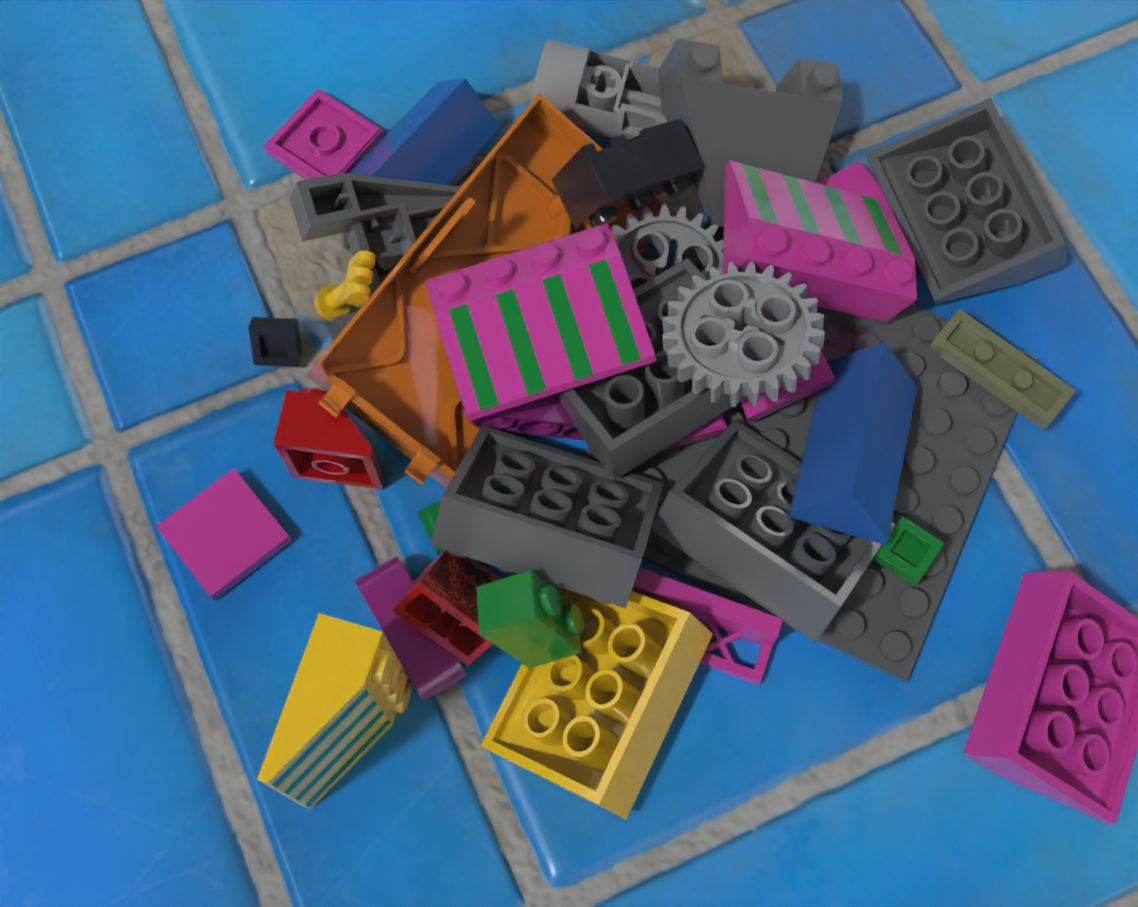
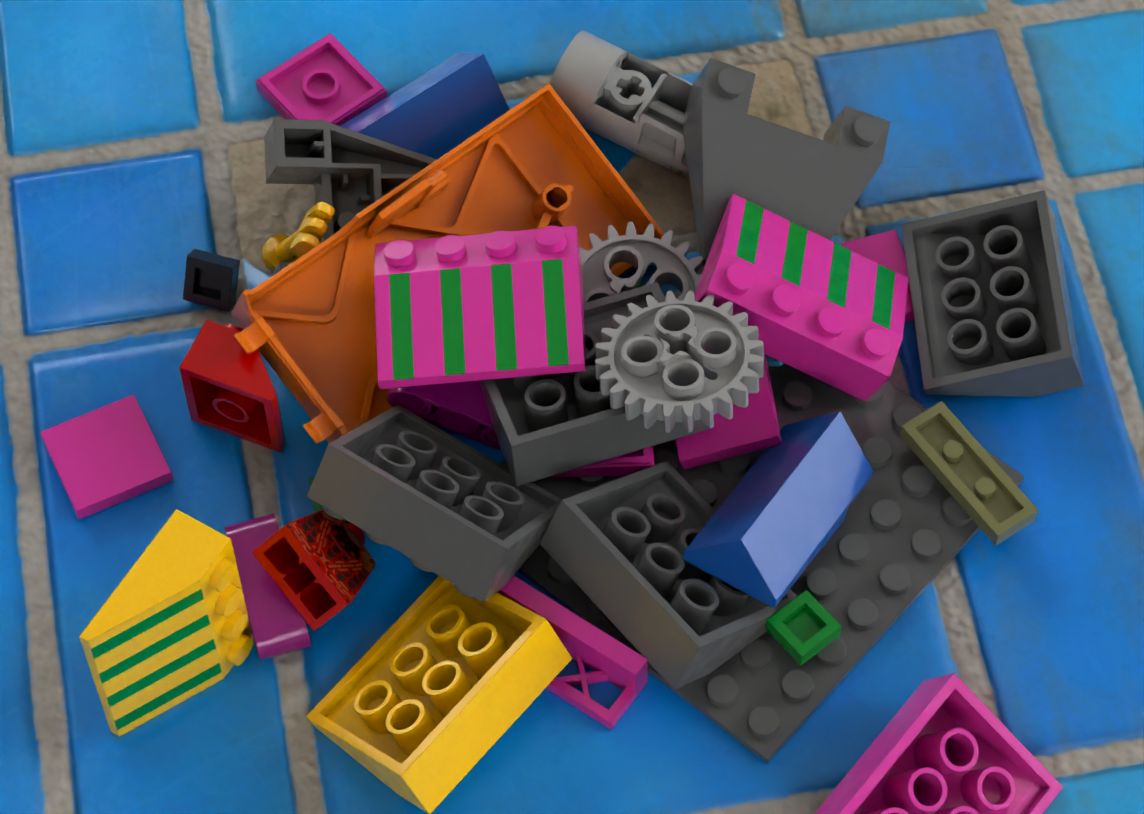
camera: 15 degrees right, 10 degrees down
green brick [476,570,585,668] -> none
black wedge [551,118,705,229] -> none

